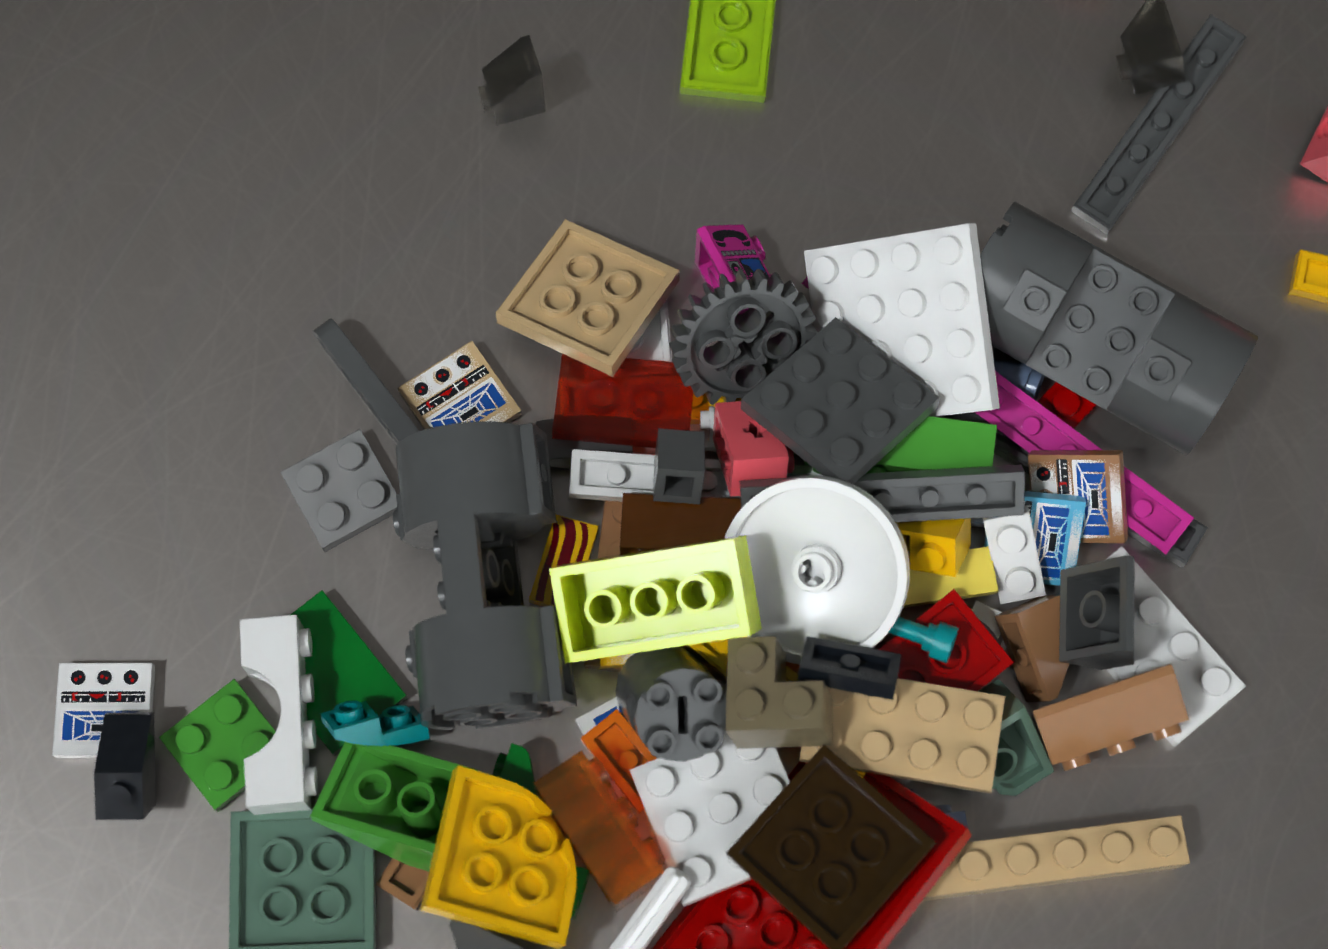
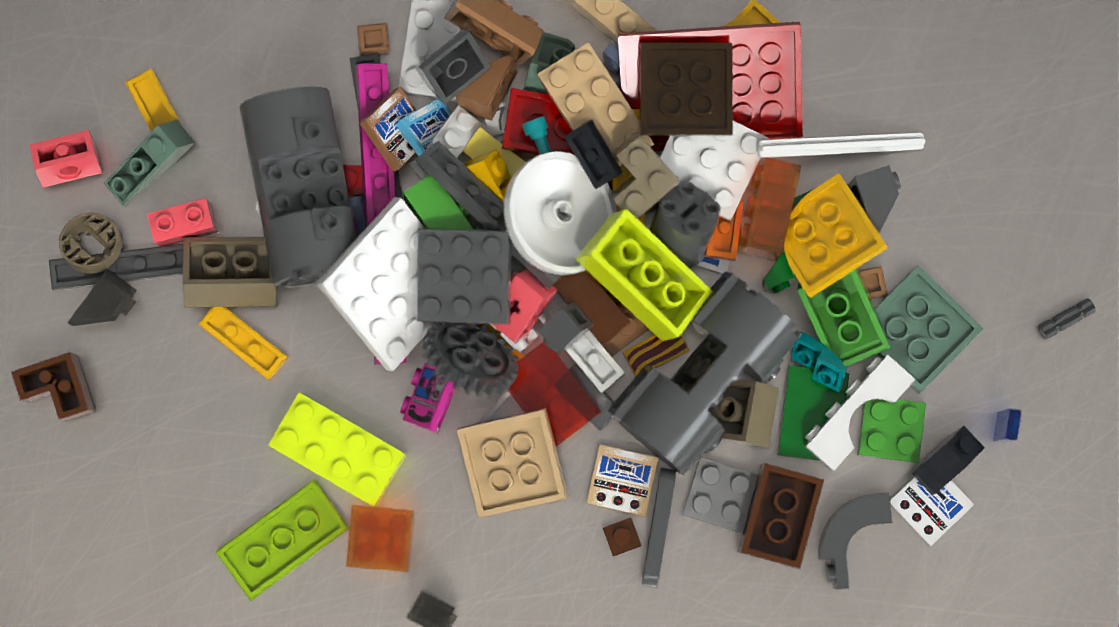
camera: 135 degrees left, 10 degrees up
none -> dark tan piece [59,212,122,274]
none -> sand green slope [104,120,195,206]
none -> coral brick [147,198,218,246]
none -> dark tan slope [183,237,276,307]
none -> yellow tile [198,307,288,381]
none -> neon yellow brick [268,392,406,507]
none -> clear orange brick [346,505,415,572]
none -> medium nougat tile [357,23,390,56]
none -> reddish brown plate [602,517,642,557]
none -> dark tan slope [707,379,779,447]
none -> reddish brown brick [738,463,824,569]
none -> dark grey arch [818,492,892,589]
none -> clear blue tile [993,408,1022,443]

